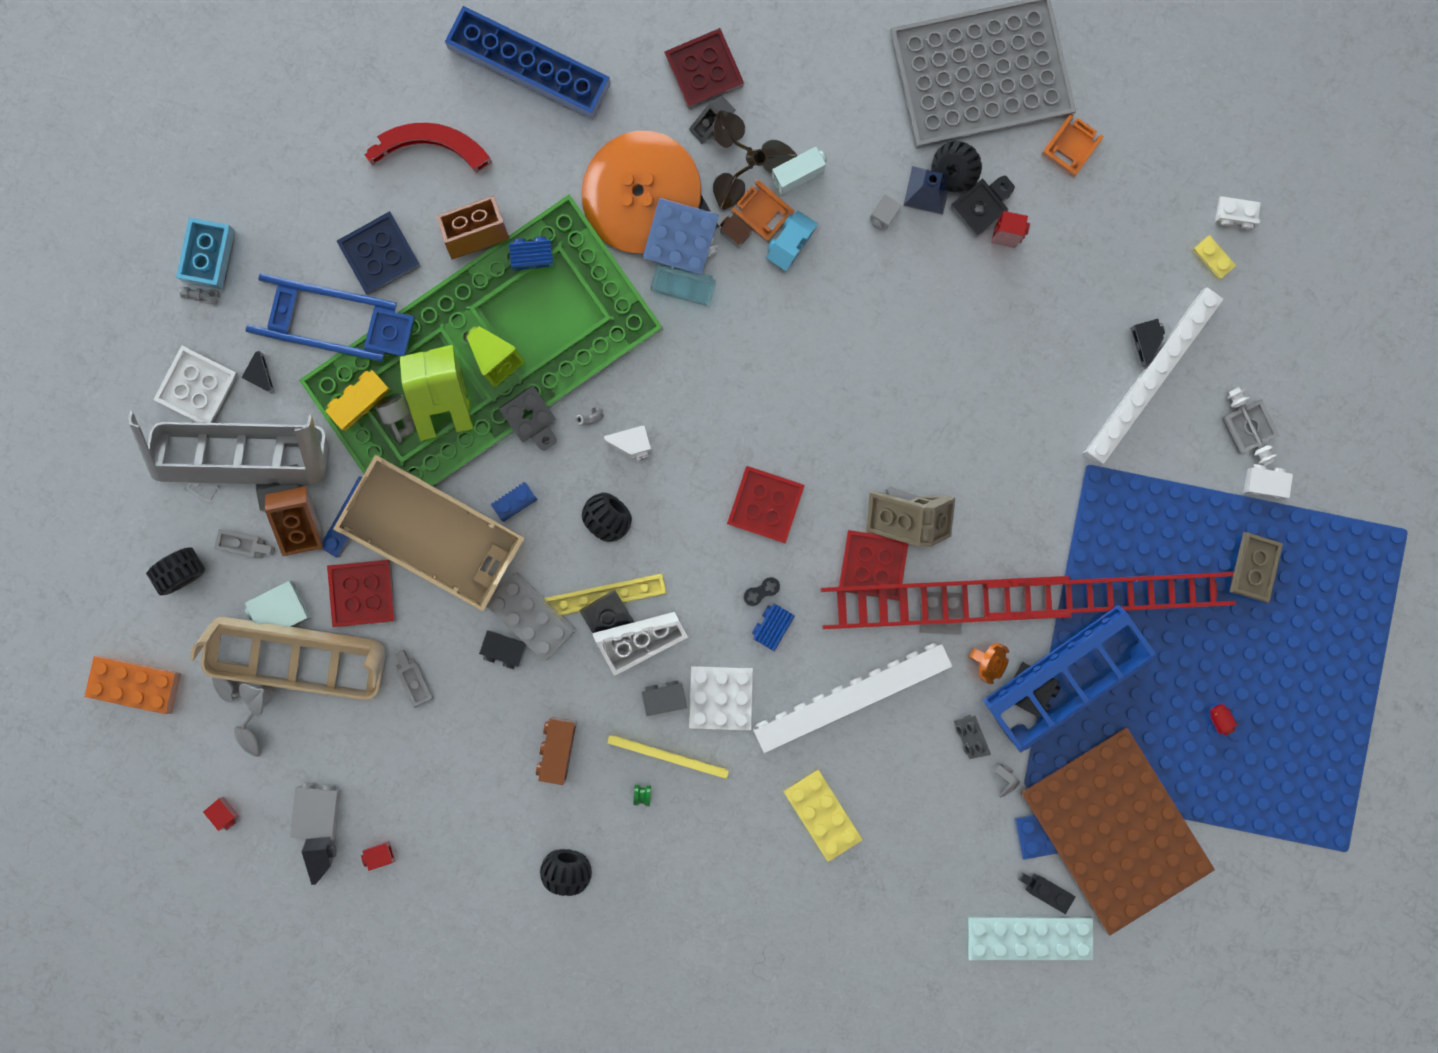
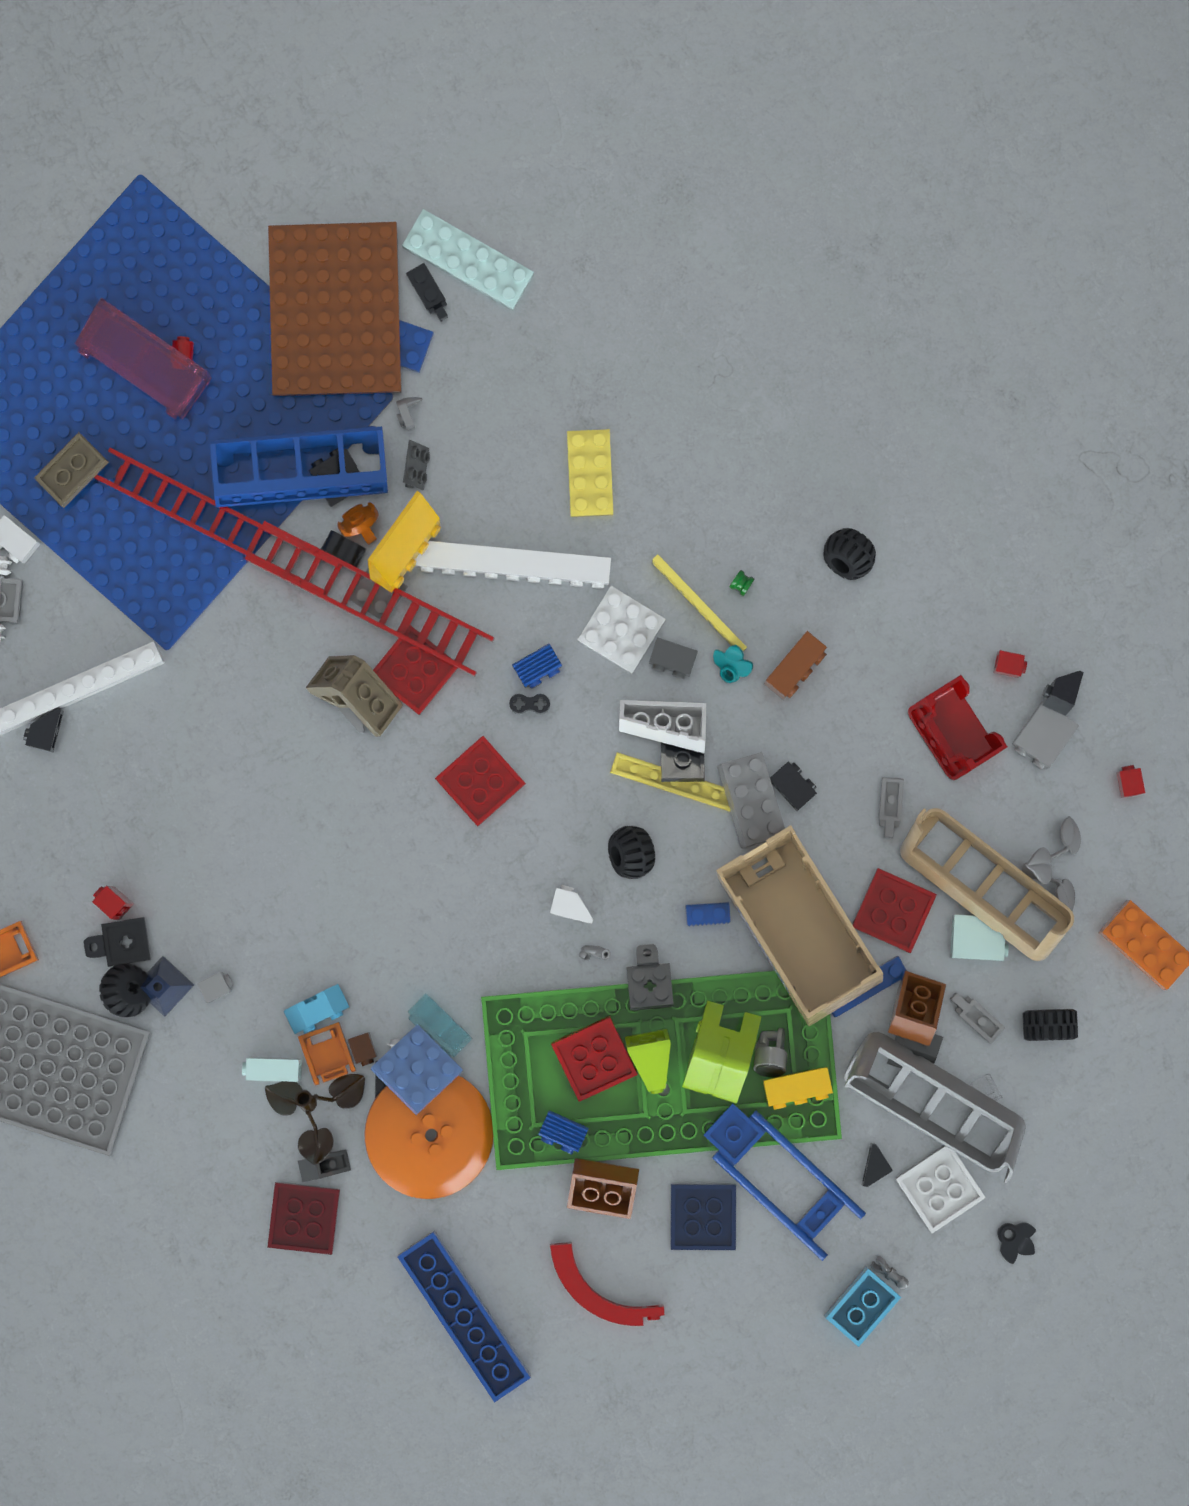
camera: 150 degrees left, 0 degrees up
none -> clear pink windscreen [75,298,212,420]
none -> black axle [321,530,367,567]
none -> yellow slope [368,491,441,593]
none -> red plate [551,1016,638,1102]
none -> teal plate [713,645,753,683]
none -> red windscreen [908,675,1008,780]
none -> black plate [997,1222,1036,1264]

